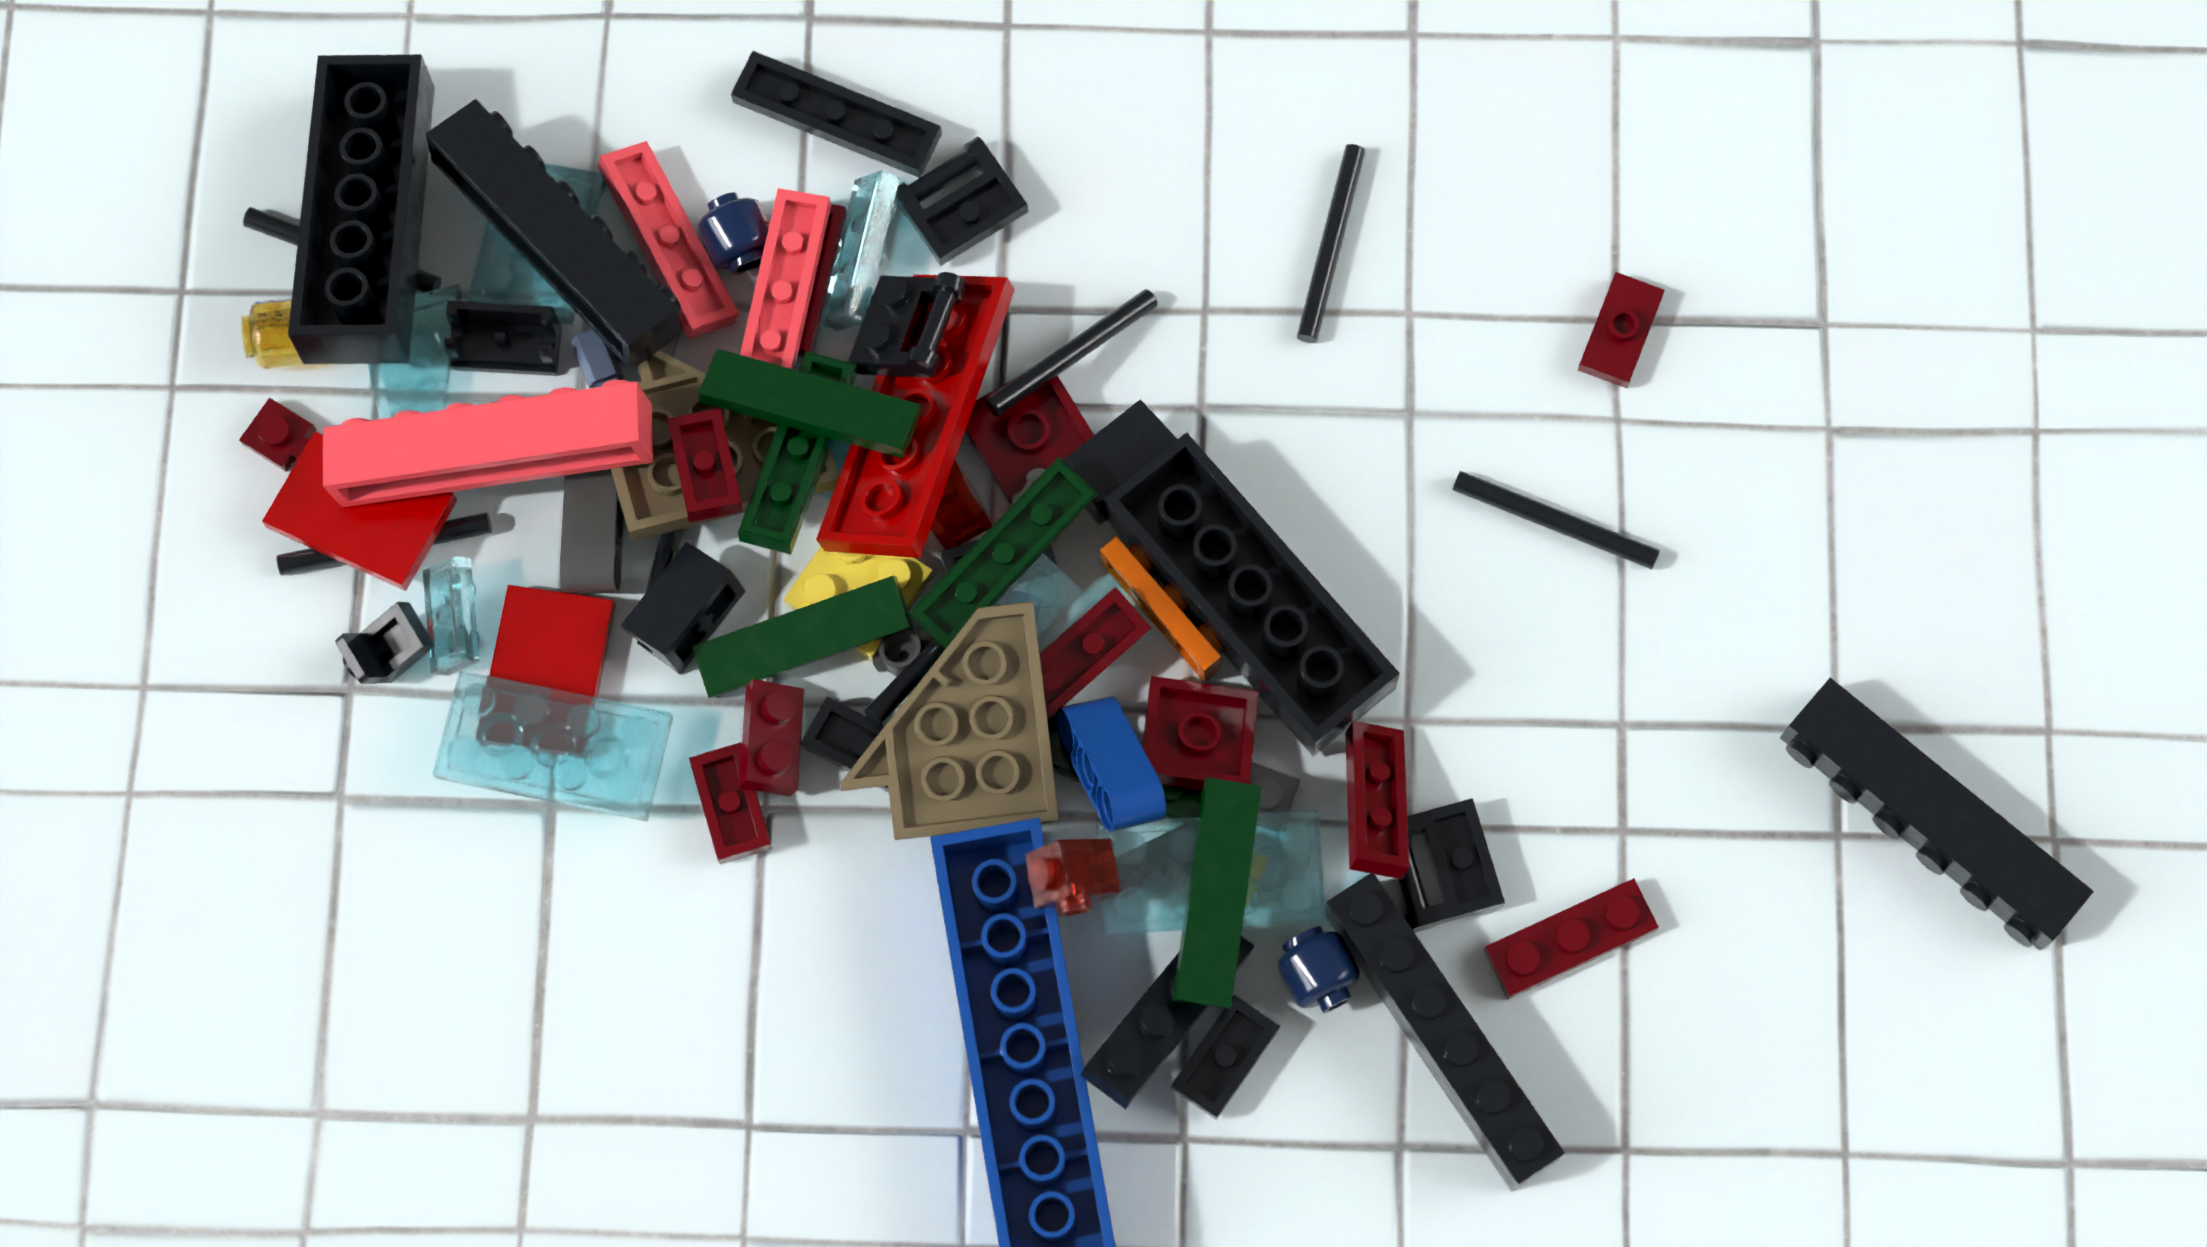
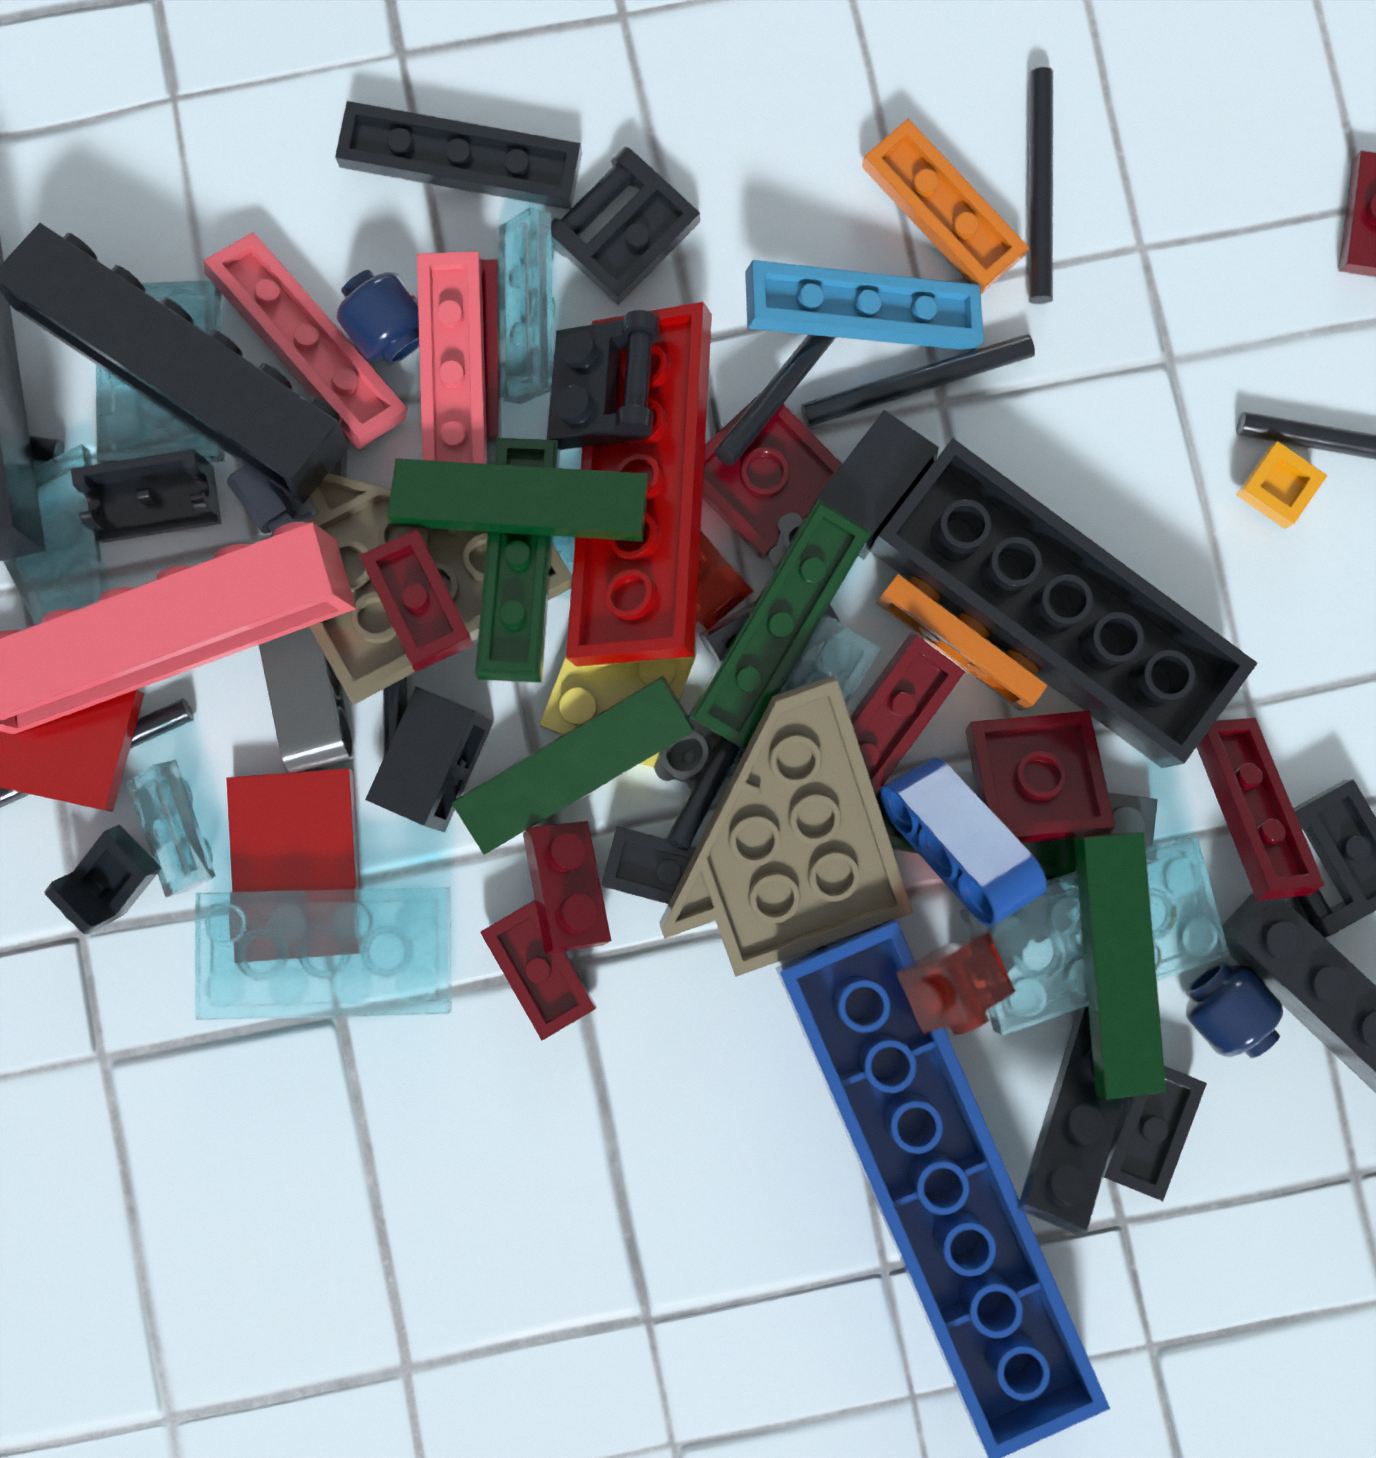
camera: 20 degrees left, 10 degrees up
none -> dark azure plate [745,260,984,351]
none -> black bar [801,334,1035,427]
none -> orange plate [861,119,1029,294]
none -> light orange plate [1236,441,1328,529]

